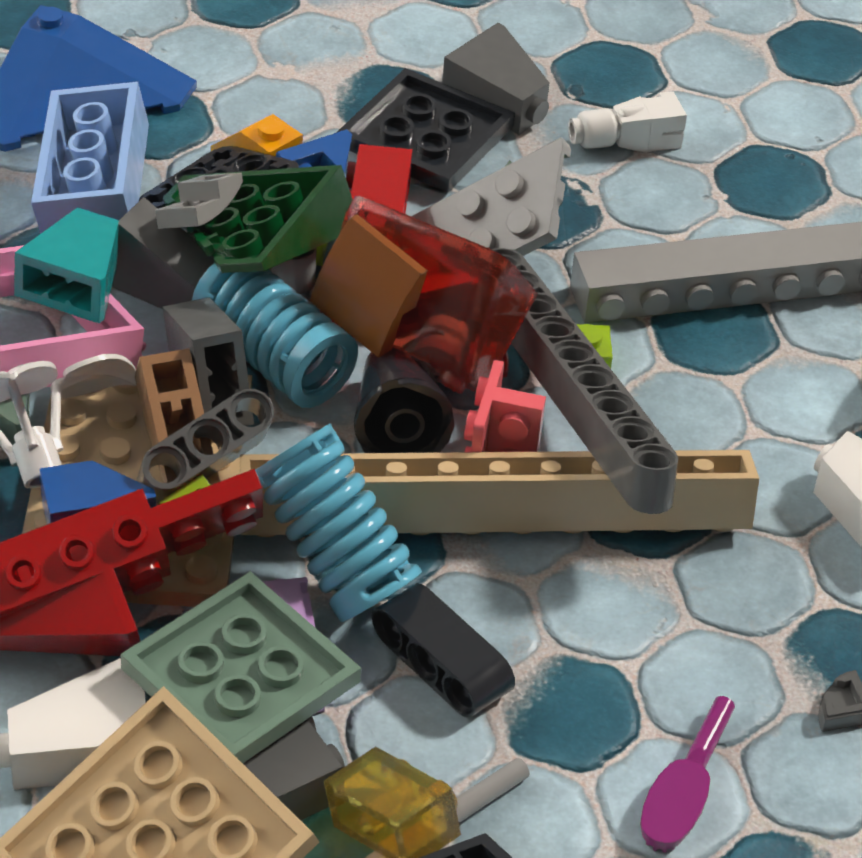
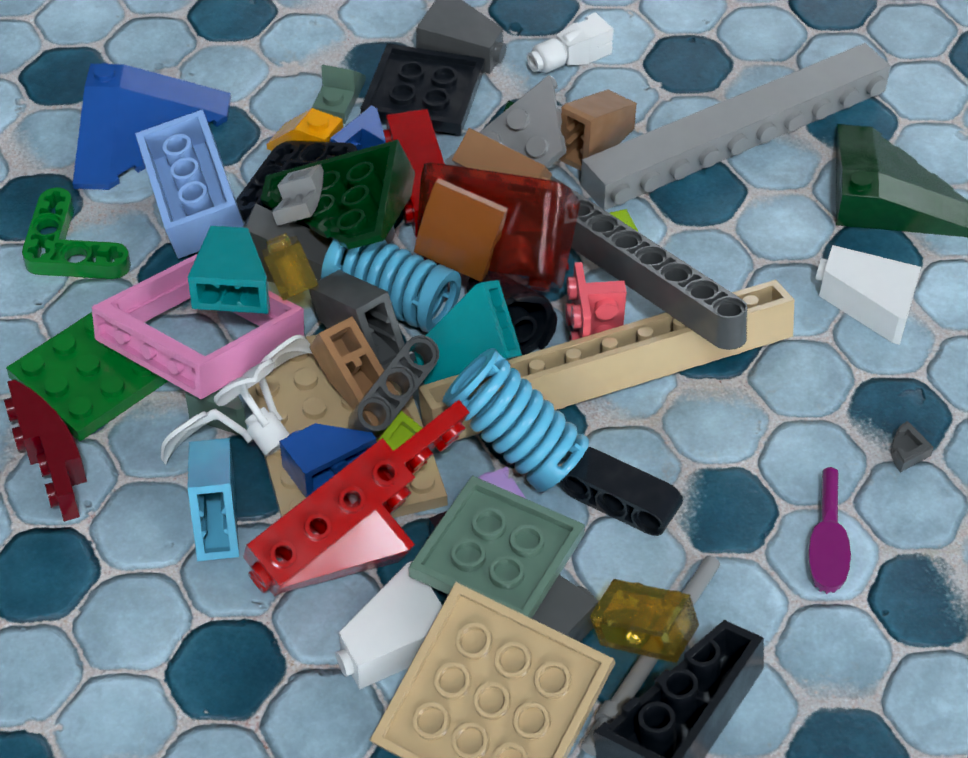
camera: 15 degrees left, 5 degrees up
none -> clear yellow brick [261,233,319,300]
none -> sand green slope [312,64,366,124]
none -> teal slope [414,280,522,385]
none -> medium nougat slope [452,128,552,207]
none -> medium nougat slope [559,89,637,171]

